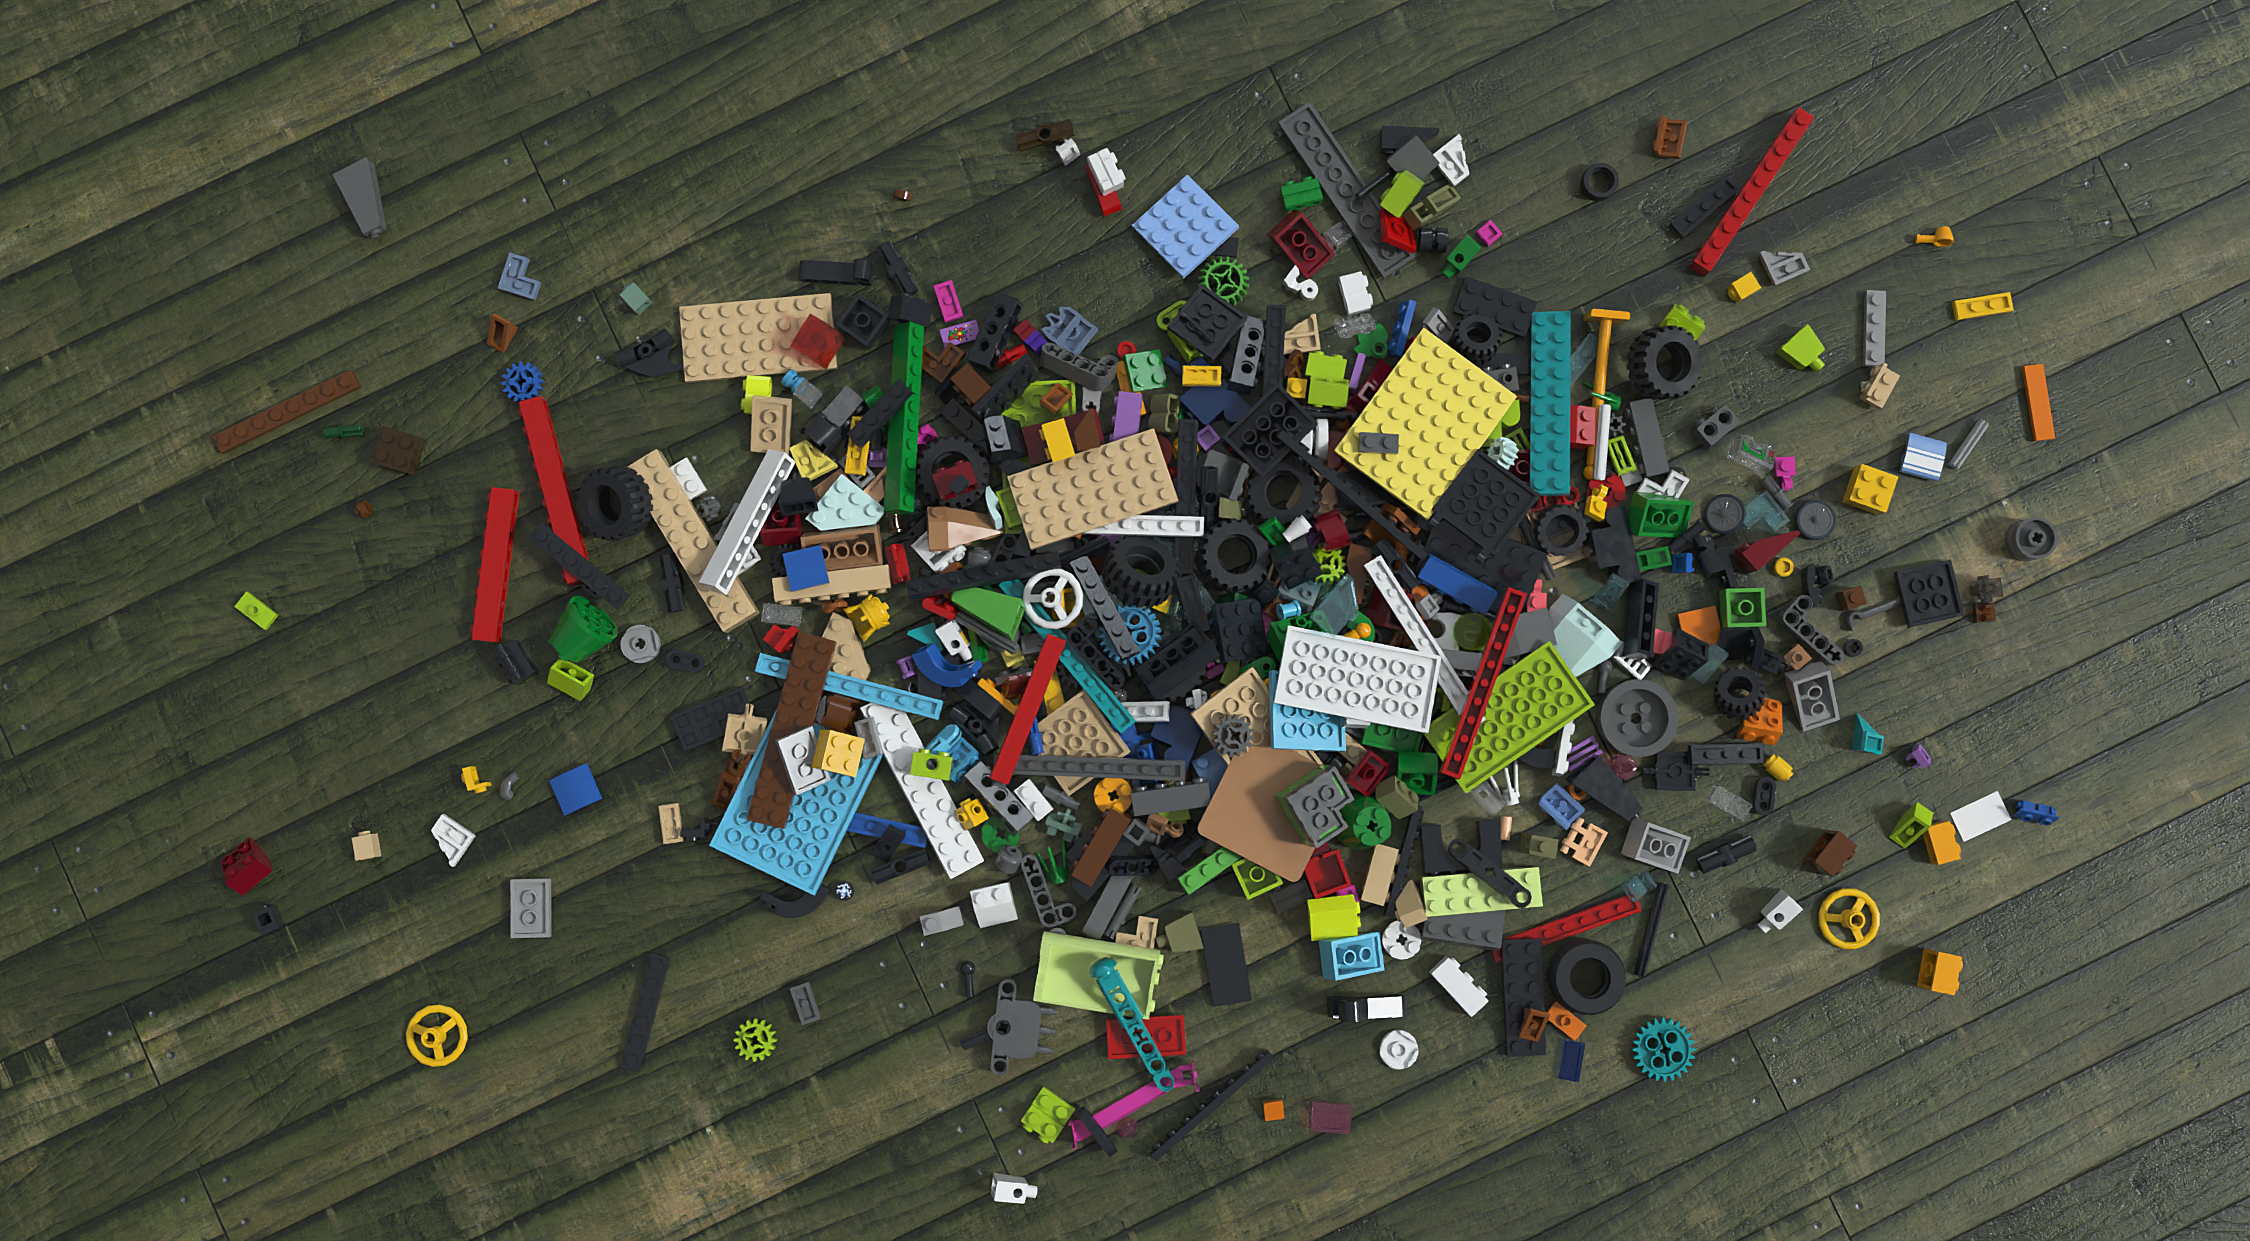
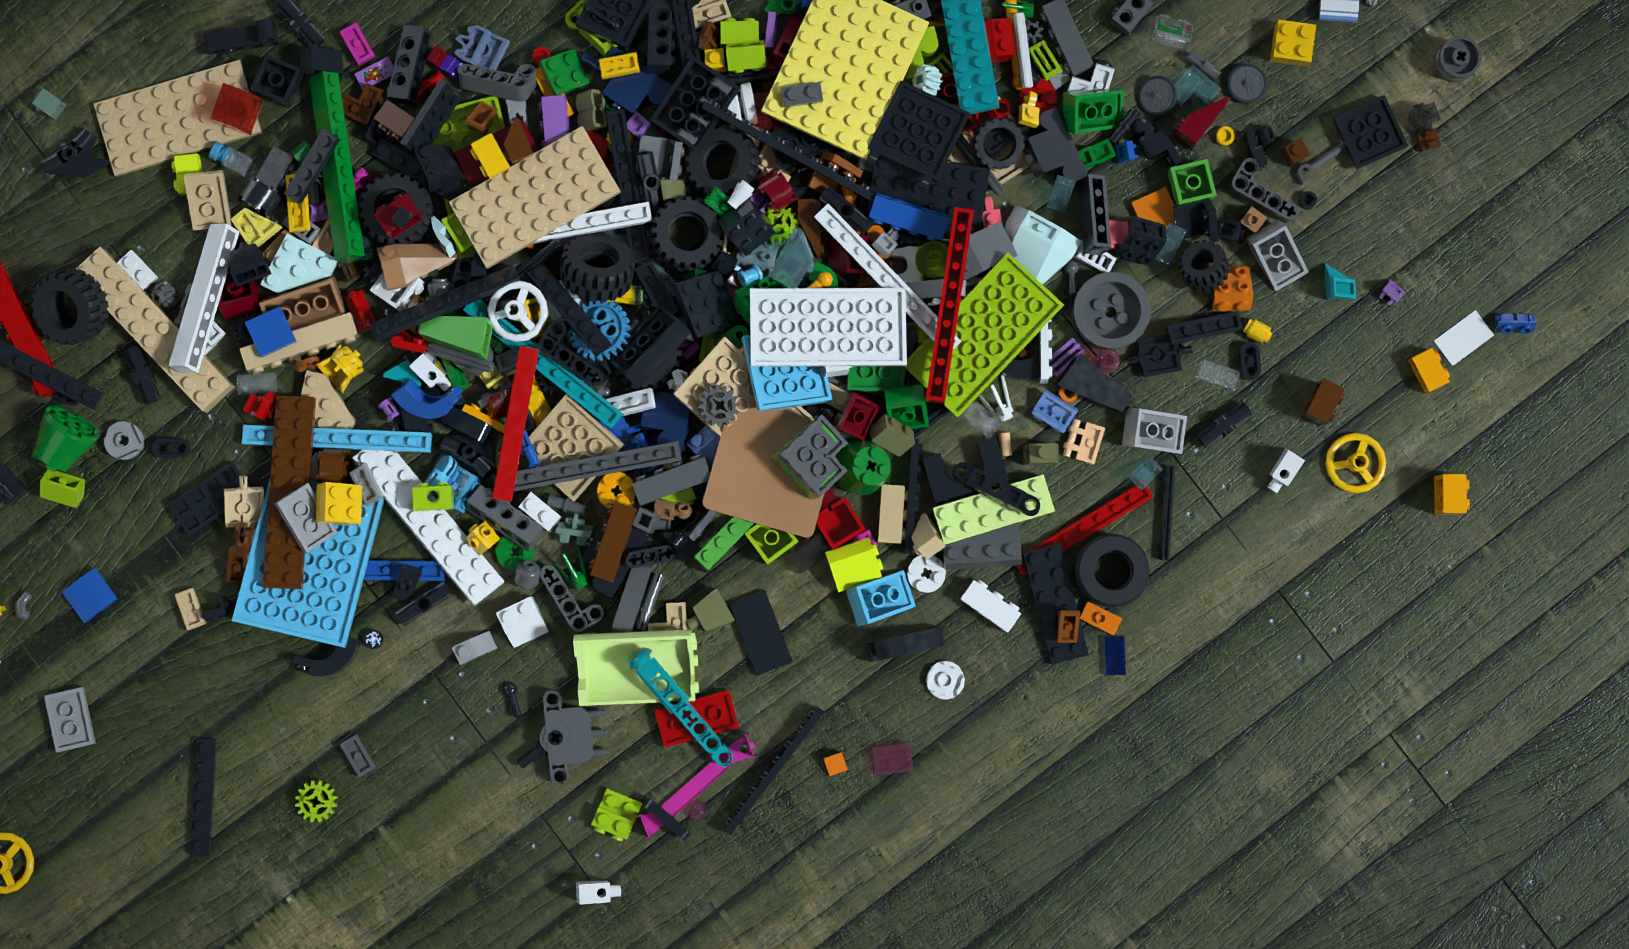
camera: 15 degrees left, 0 degrees up
teal gear [1631,1017,1696,1082] -> none
dark pink plate [1773,456,1796,490] -> none
lime slope [1889,802,1933,848] -> none

